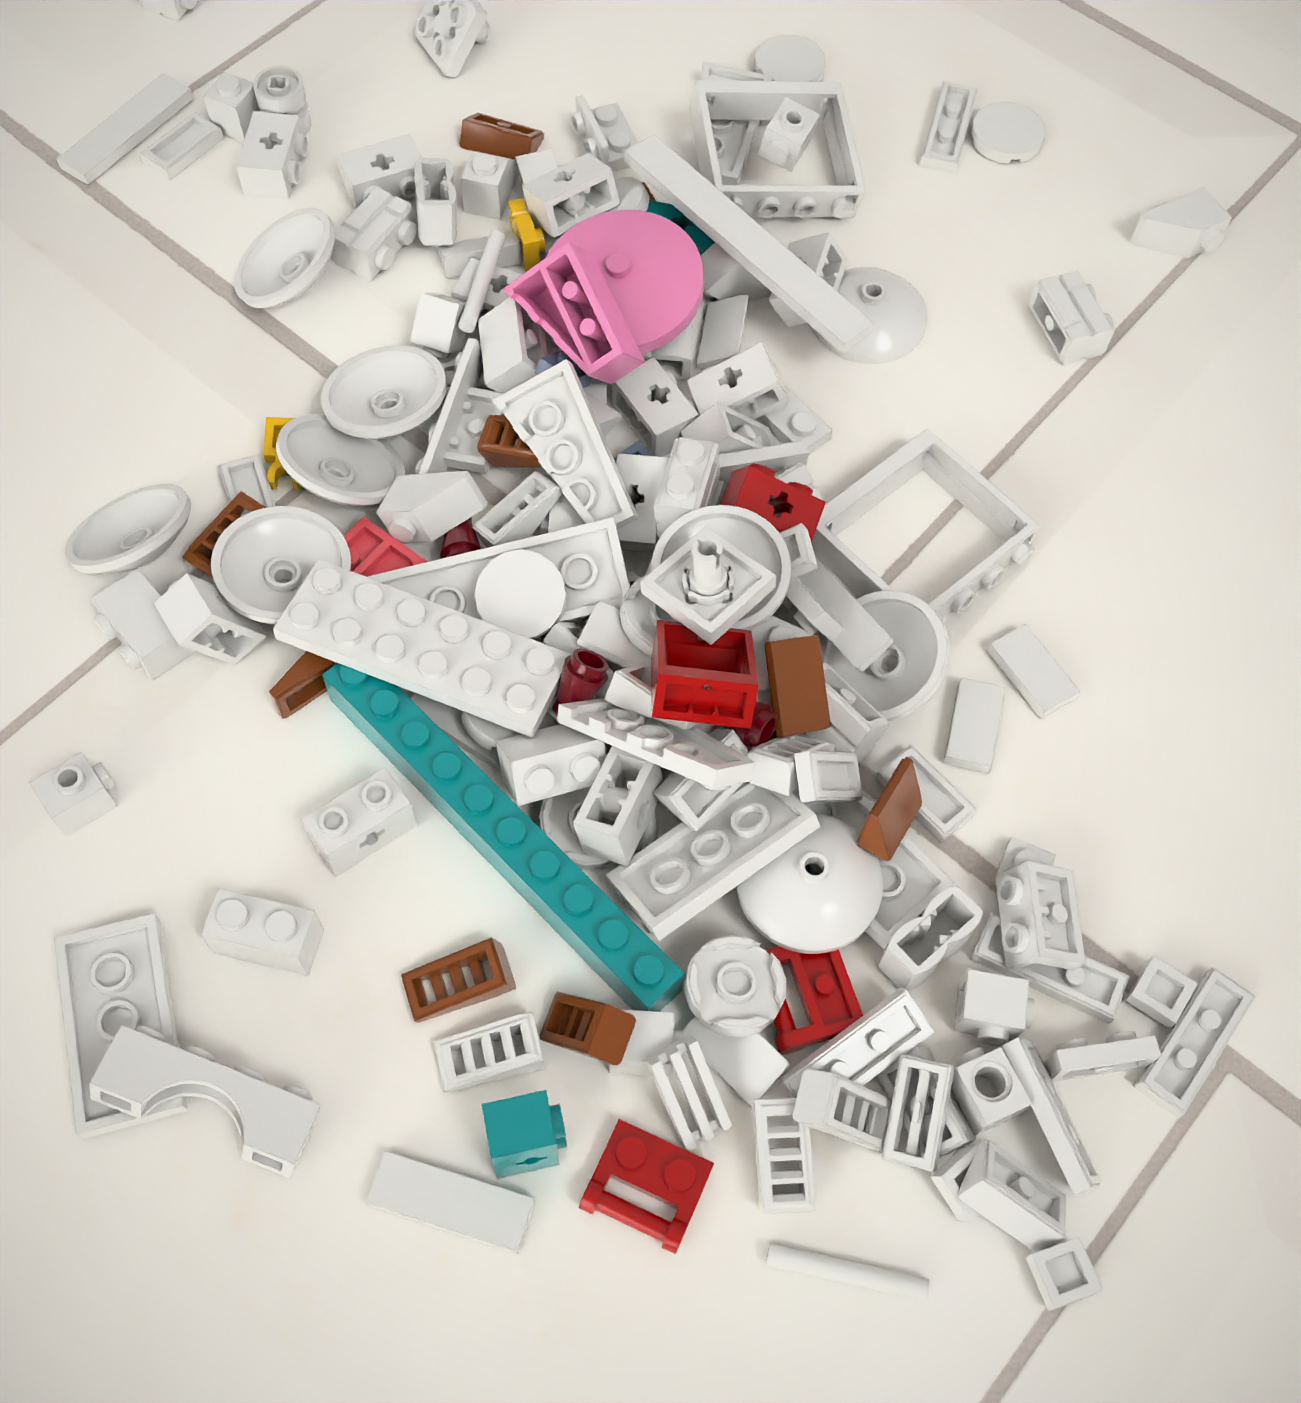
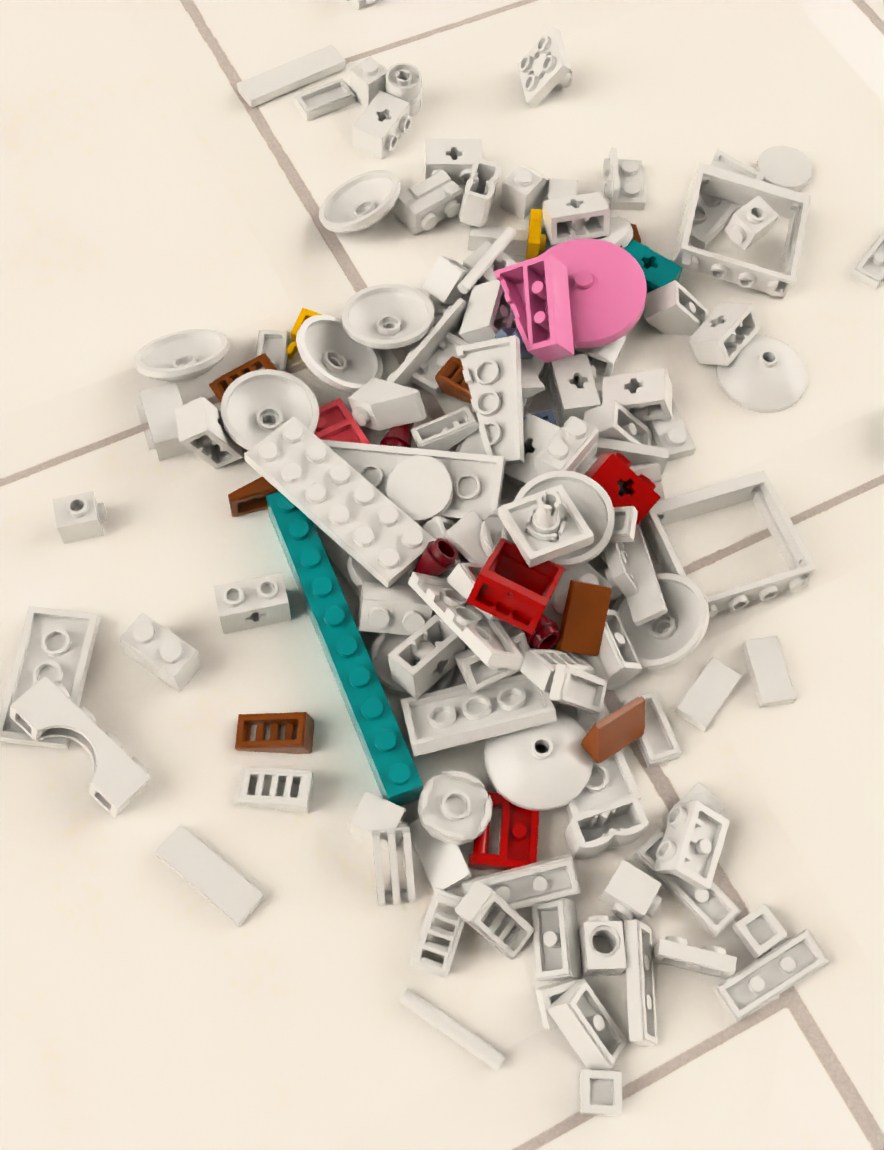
camera: 20 degrees right, 0 degrees up
dark orange slope [459,112,545,159] -> none
teal brick [481,1090,567,1179] -> none
dark orange slope [539,992,636,1066] -> none
red plate [578,1119,714,1255] -> none
white tile [624,134,874,353] -> none
white slope [696,294,749,370] -> none
white tile [882,1054,955,1172] -> none

